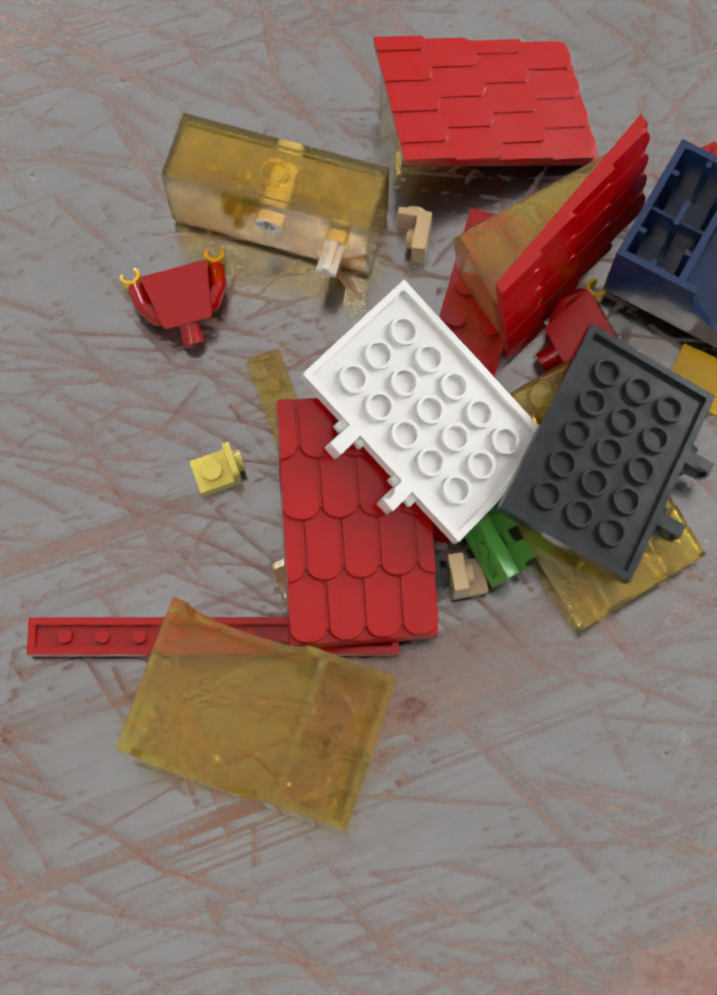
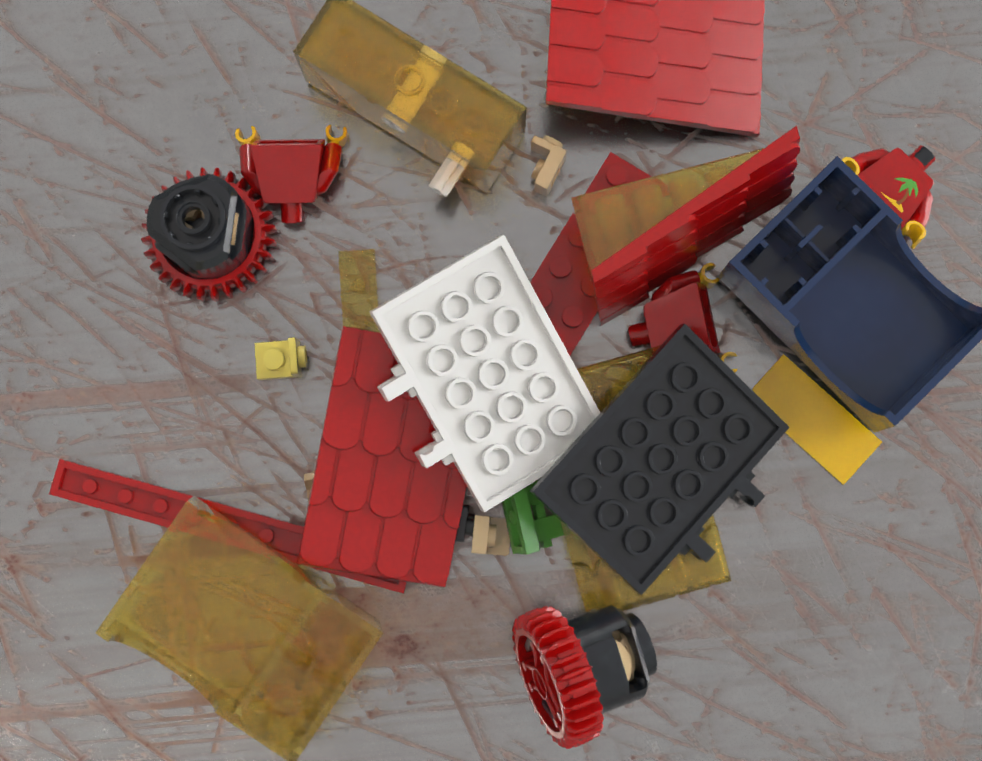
camera: 20 degrees right, 10 degrees up
none -> black piece [141,167,277,302]
none -> piece [512,605,657,749]

